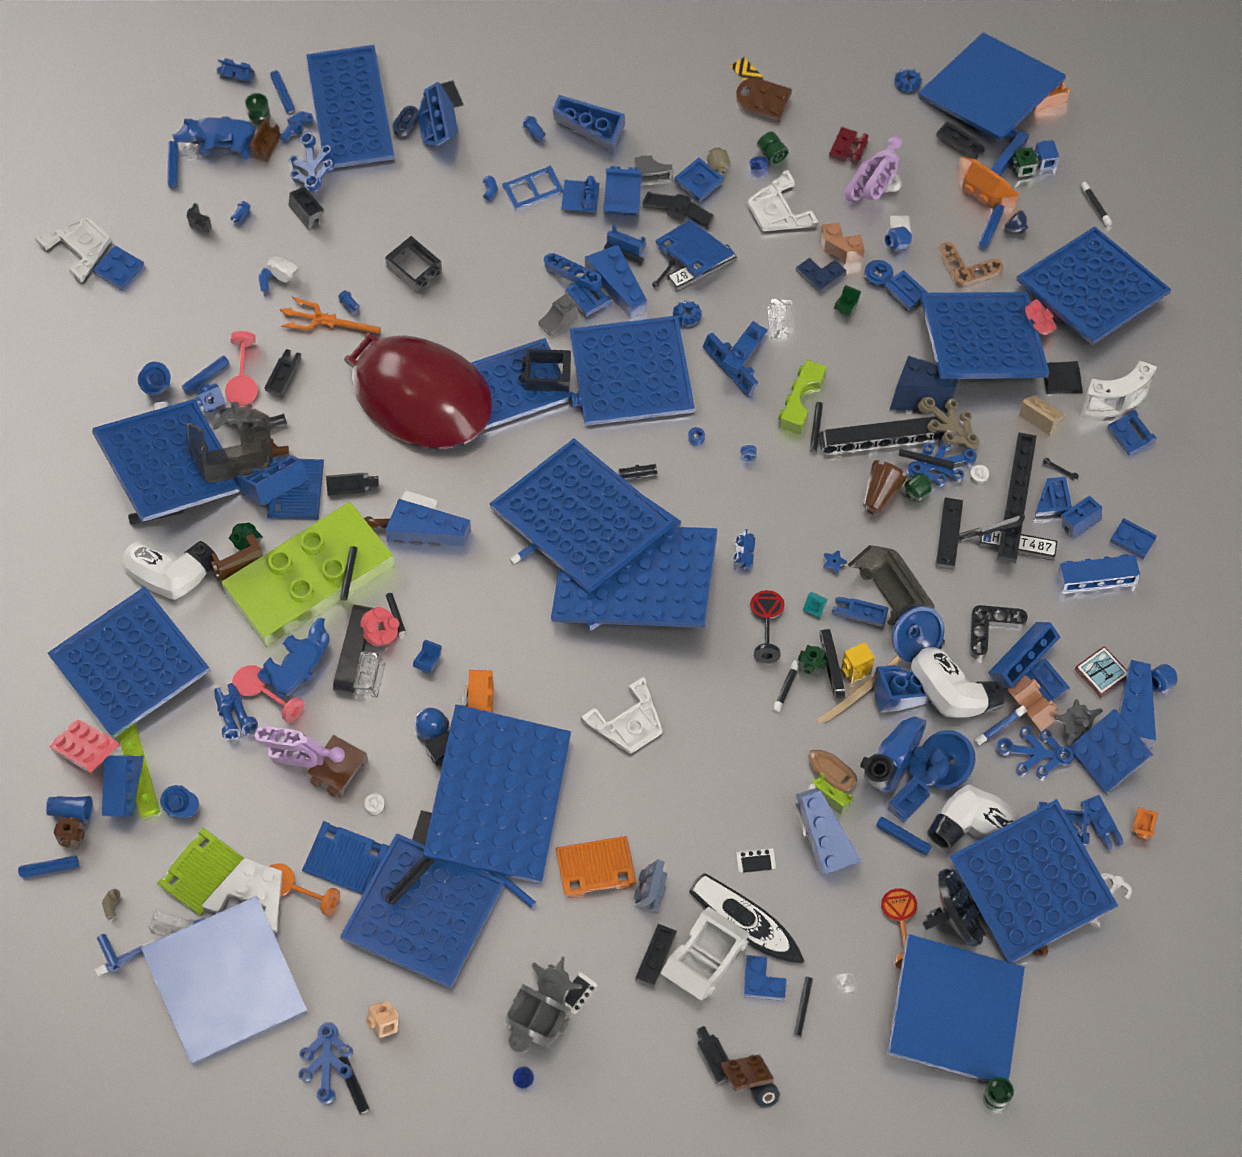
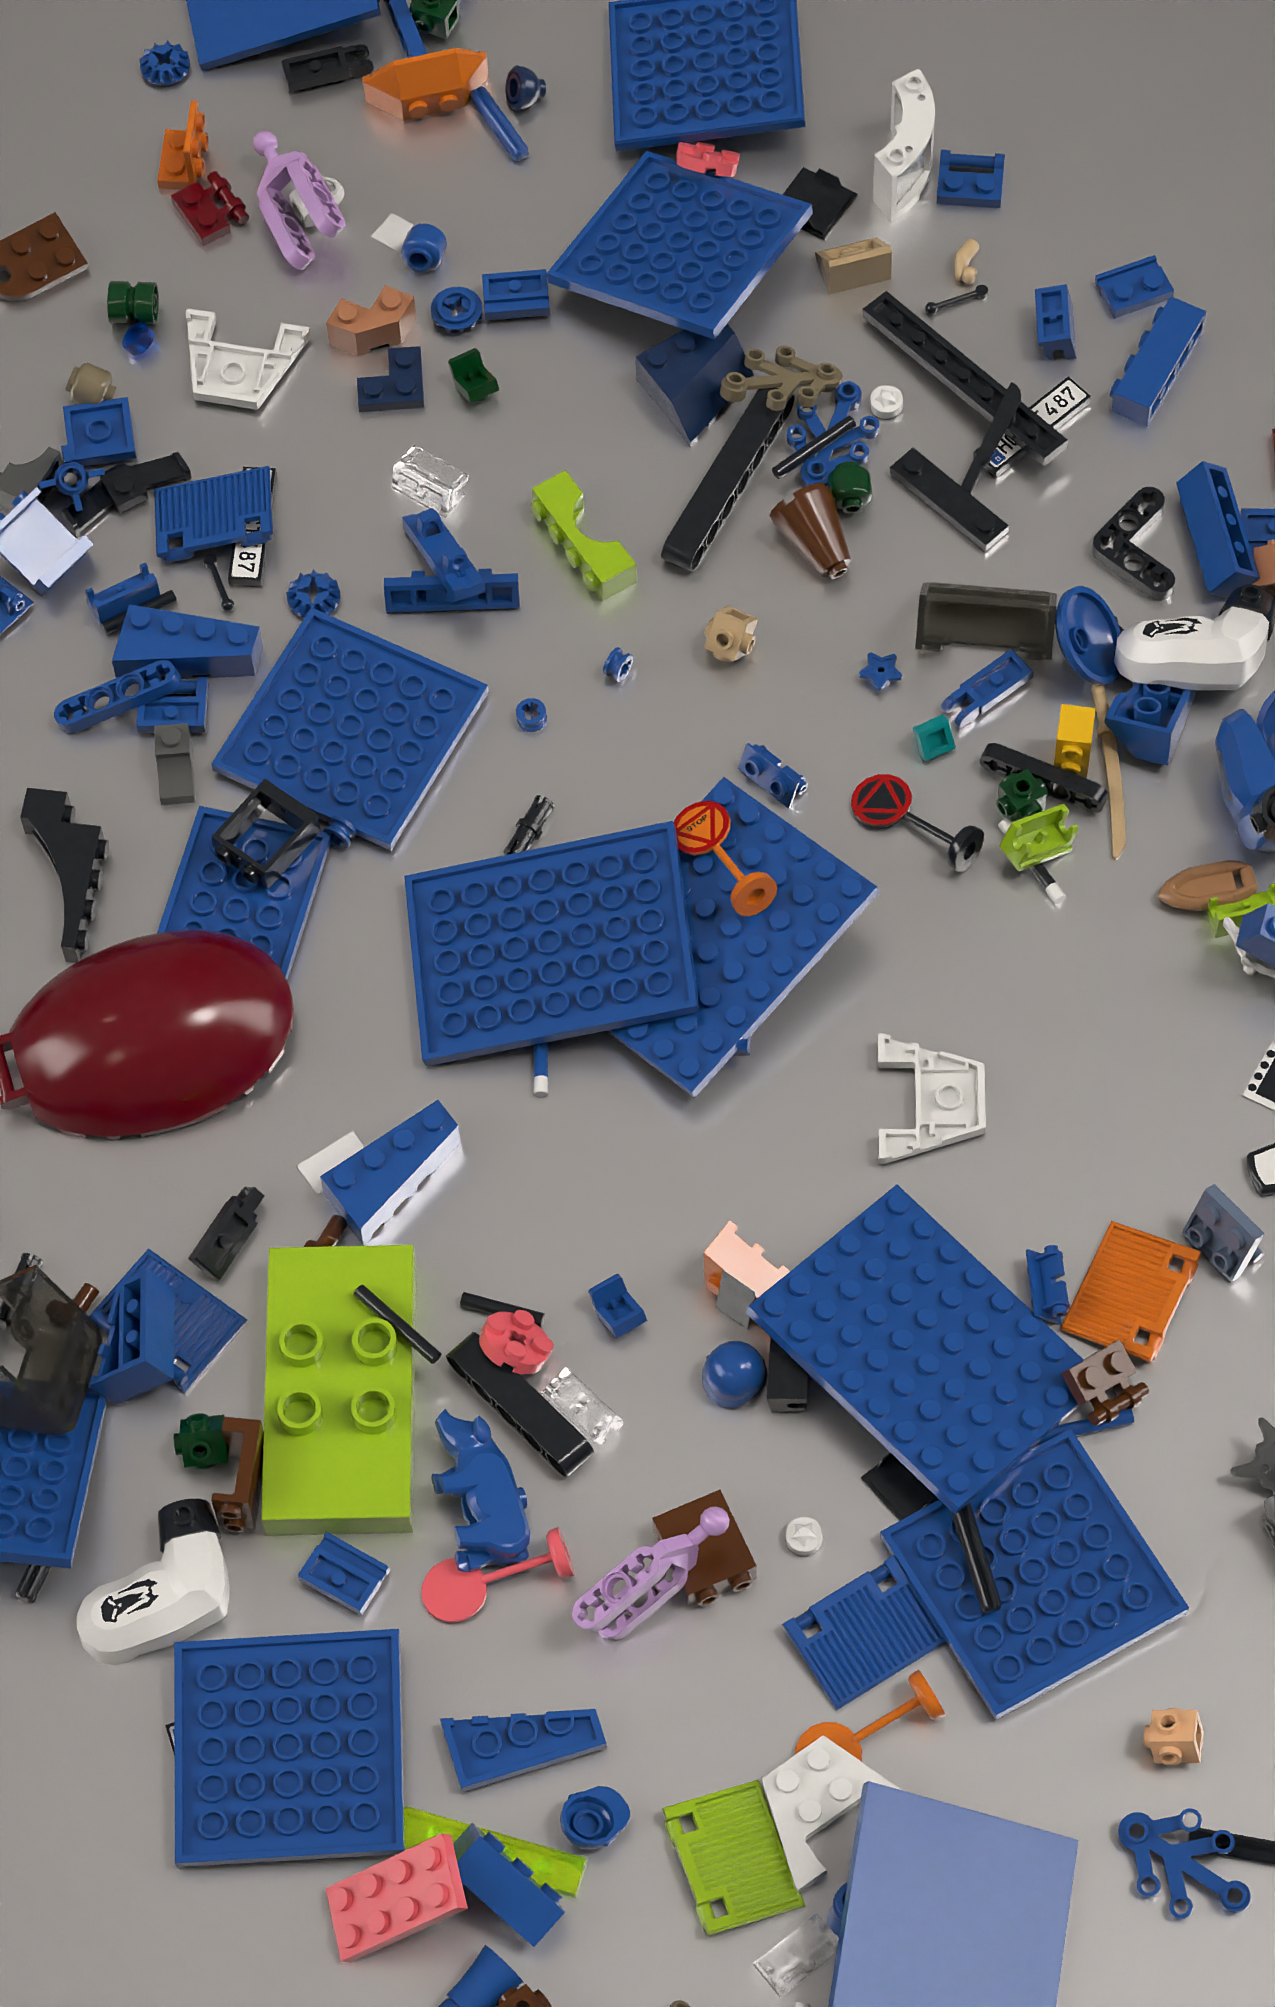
camera: 50 degrees left, 0 degrees up
blue piece [214,683,258,740] -> none
black bar [810,402,823,453] -> none
medium nougat beam [938,242,1003,288] -> none
blue wing [1035,477,1072,516] -> none
none -> black arch [20,788,109,963]
none -> blue brick [38,445,105,512]
none -> orange bracket [157,101,209,189]
none -> blue plate [297,1531,390,1616]
none -> blue wing [440,1709,607,1793]
none -> orange piece [674,801,778,916]
none -> tan brick [704,605,758,662]
none -> tan arm [954,239,979,285]
none -> lime hinge [999,804,1078,872]
none -> blue hinge [1026,1245,1070,1324]
none -> plate [1061,1340,1149,1426]

